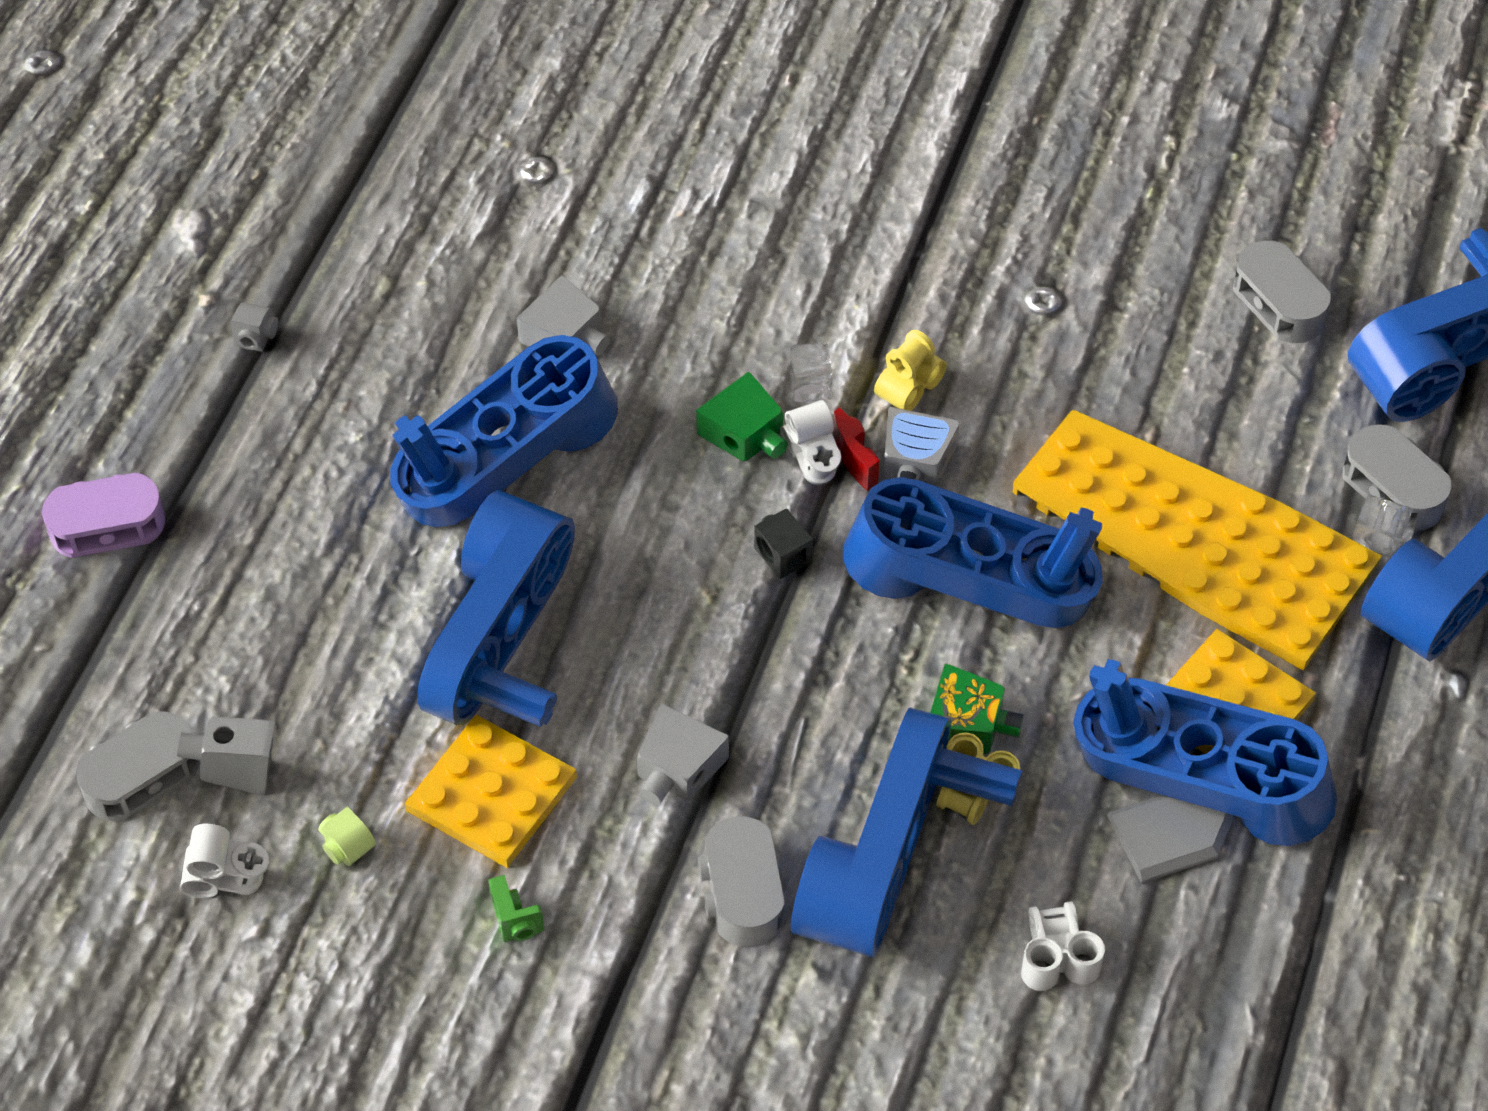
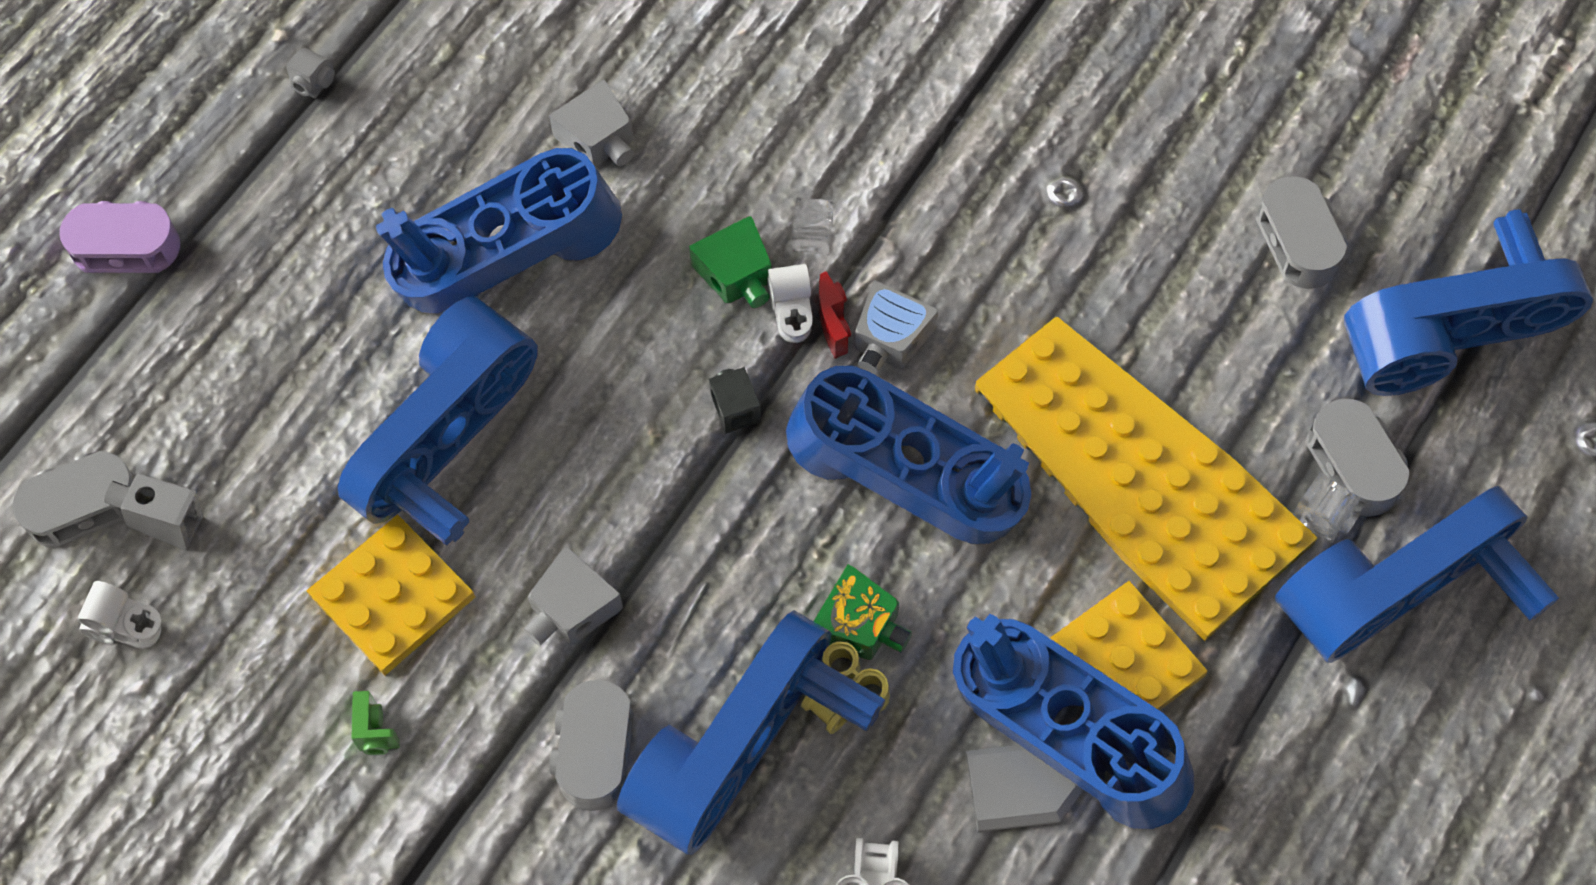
camera: 15 degrees right, 10 degrees up
yellowish green plate [318,806,376,866] -> none
light yellow piece [874,330,947,411] -> none

